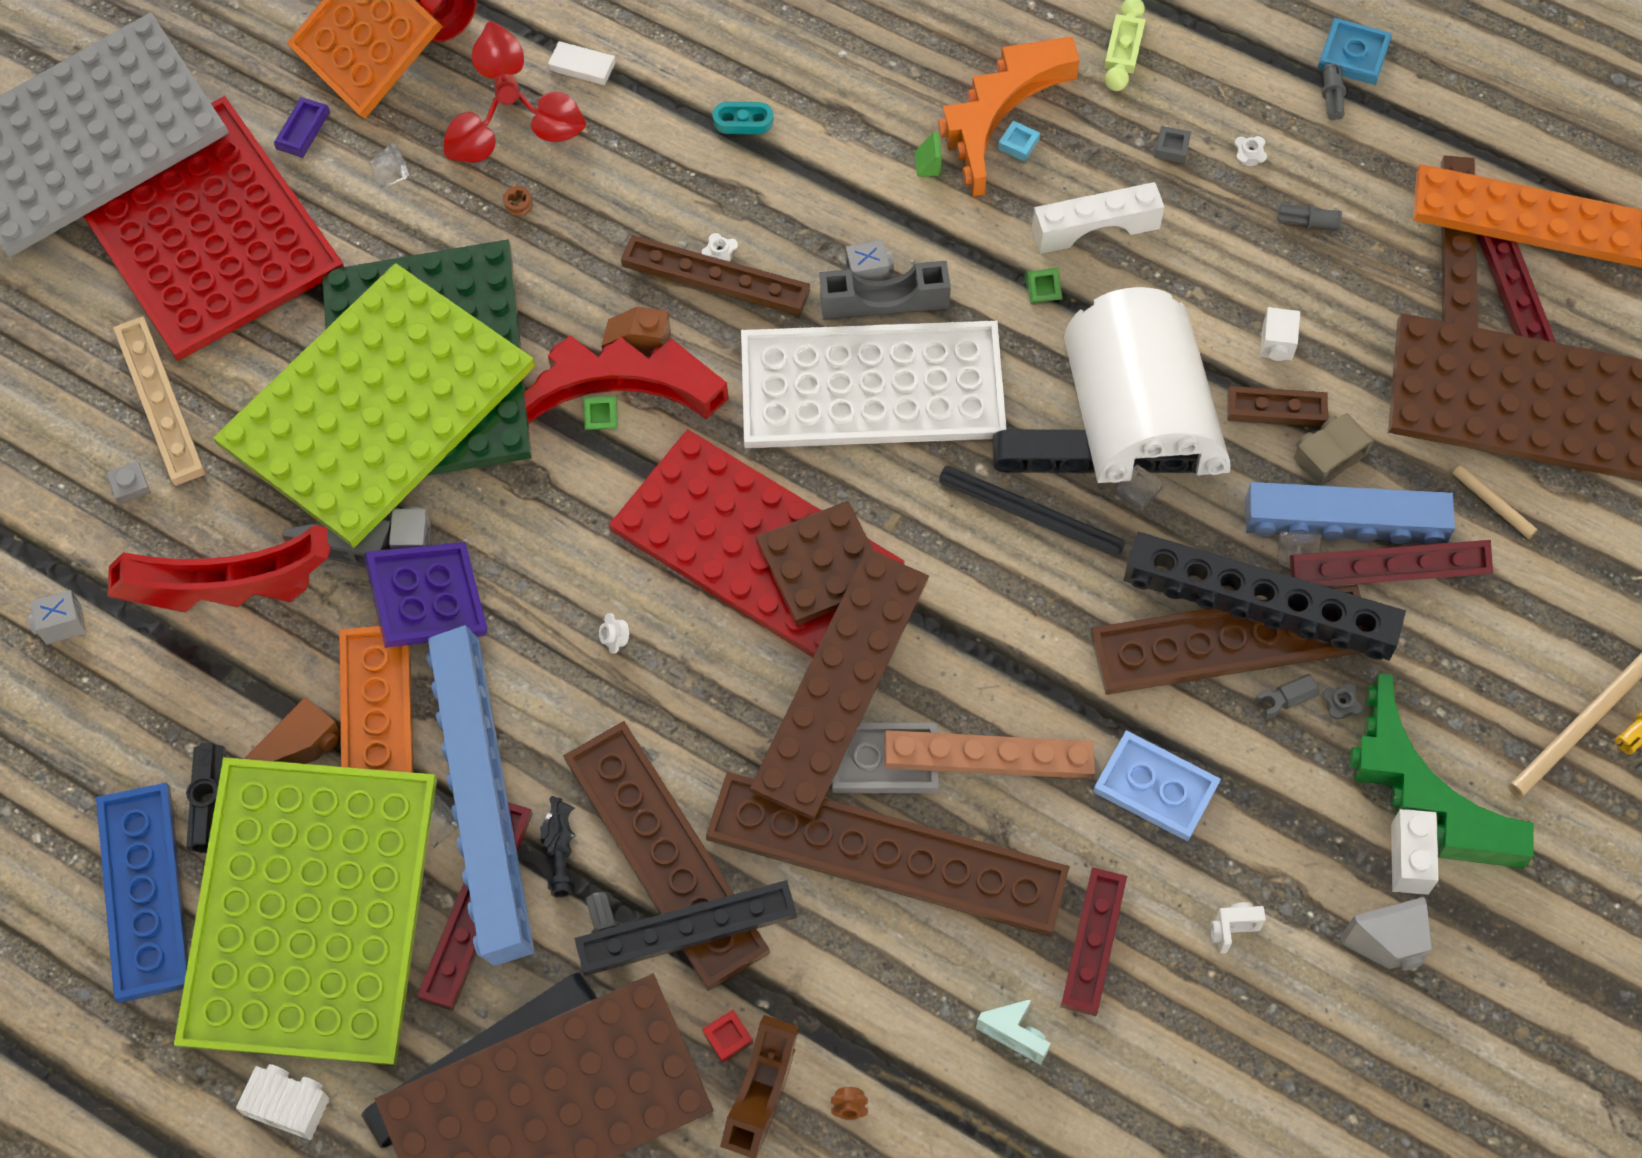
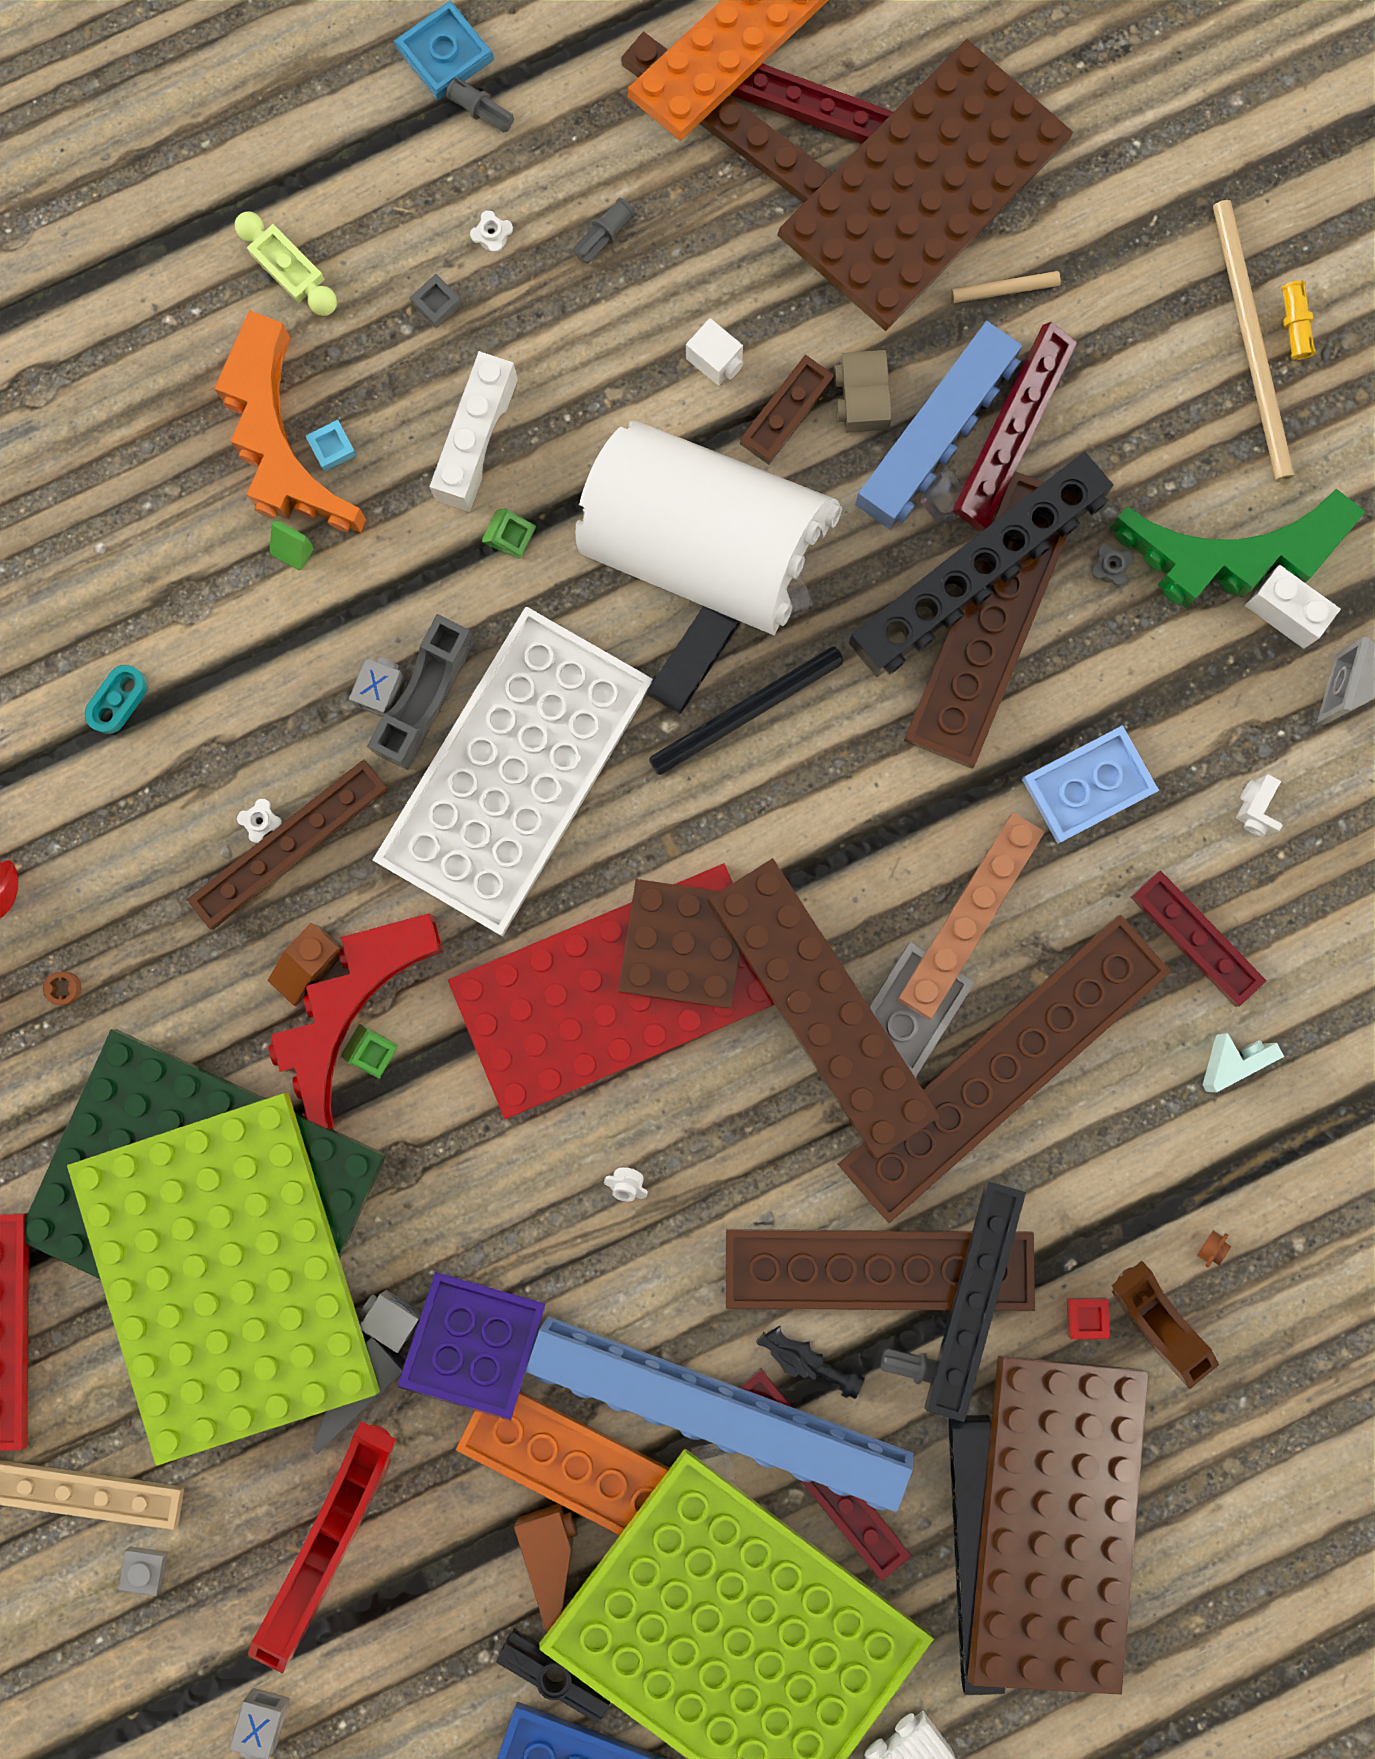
camera: 55 degrees left, 20 degrees up
dark grey bar [1255,674,1319,719] -> none

